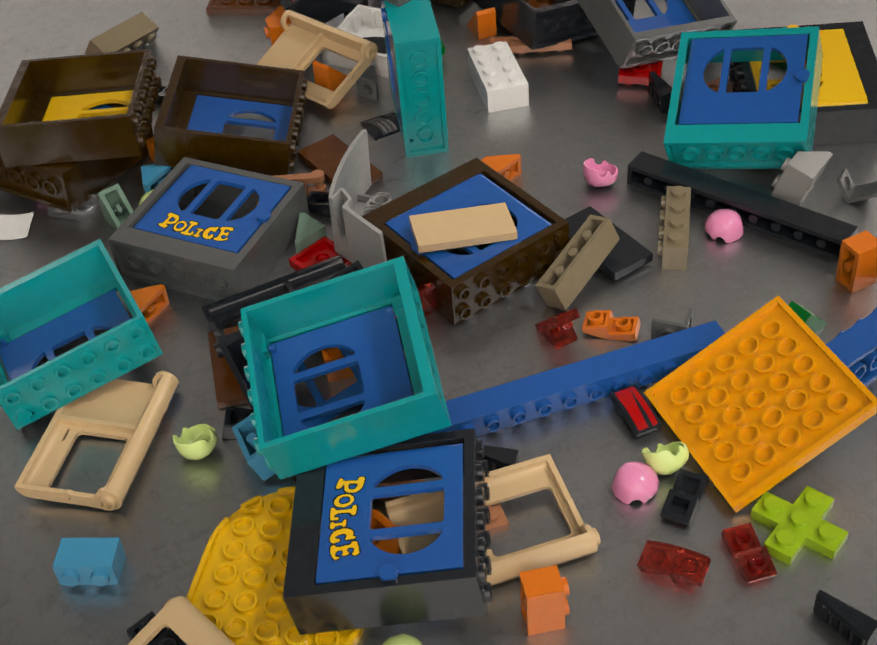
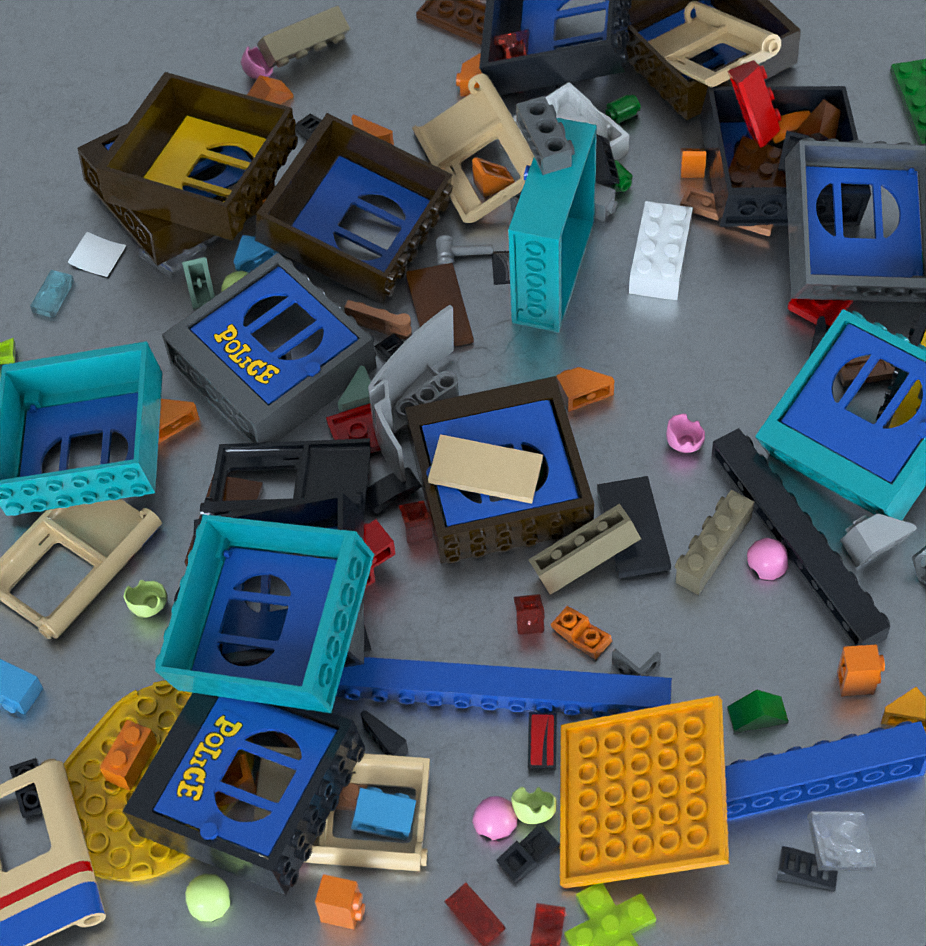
camera: 25 degrees right, 15 degrees up
none -> orange brick [99,720,157,791]
none -> dark azure brick [351,787,416,841]
none -> light grey piece [436,235,493,265]

